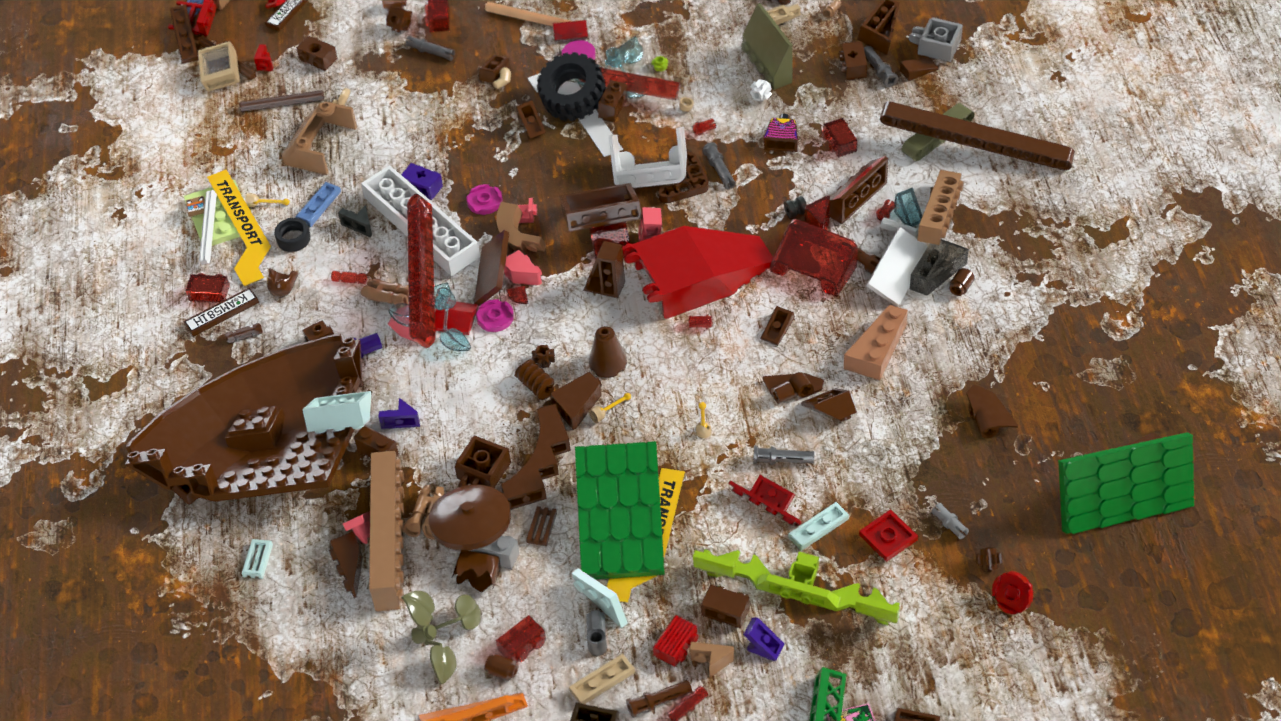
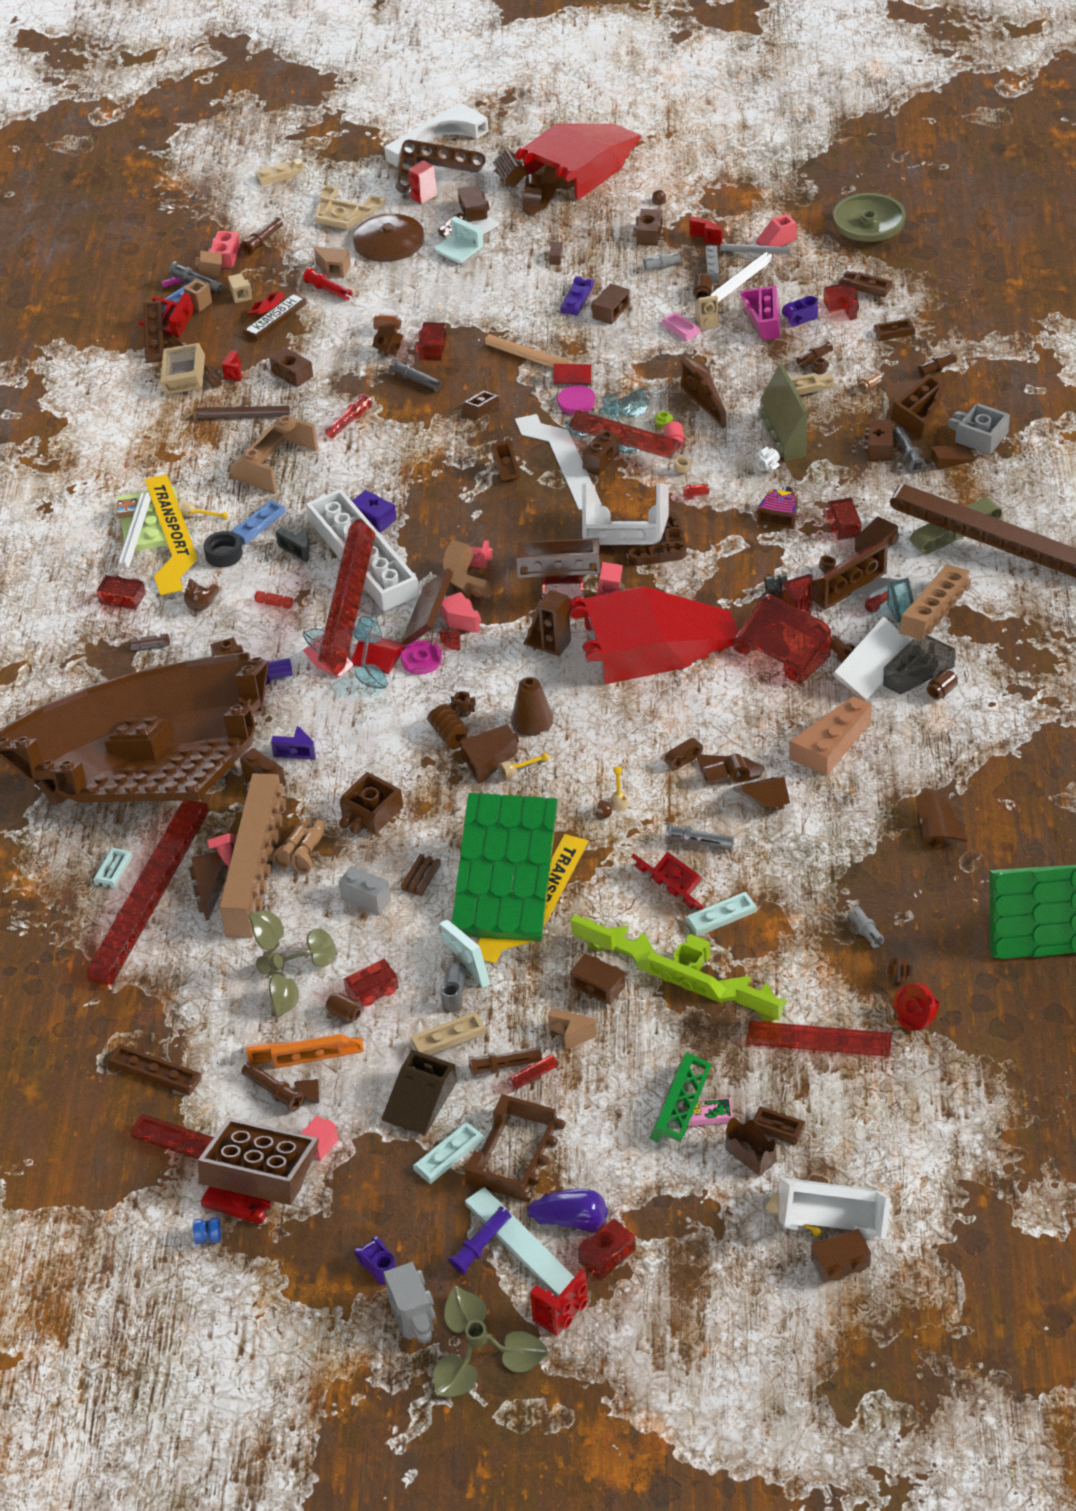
camera: 10 degrees right, 5 degrees down
tile [183,287,259,337] -> none
light aqua slope [303,391,371,434] -> none
tan arm [332,88,351,105] -> none
medium nougat piece [360,278,418,311] -> none
reddish brown dish [428,485,511,551] -> none
reddish brown piece [451,550,501,592] -> none
dark pink tile [466,184,503,215] -> none
tan arm [493,67,511,90] -> none
reddish brown arch [501,404,571,510] -> none
black tyre [537,52,606,121] -> none
red brick [653,615,699,667] -> none
clear red pin [689,314,713,329] -> none
flat silver pin [702,142,736,189] -> none
dark purple slope [743,617,785,661] -> none
reddish brown slope [760,306,795,346] -> none
red plate [859,509,918,562] -> none
white axle [880,218,918,237] -> none
none -> clear red beam [87,800,208,986]
none -> clear red pin [325,394,373,439]
none -> reddish brown hinge [595,800,612,819]
none -> coral brick [663,421,685,450]
none -> reddish brown beam [664,738,704,770]
none -> reddish brown wedge [680,356,726,428]
none -> clear red tile [747,1020,892,1057]
none -> reddish brown hinge [819,555,836,573]
none -> light grey piece [851,577,899,598]
none -> reddish brown brick [855,516,899,553]

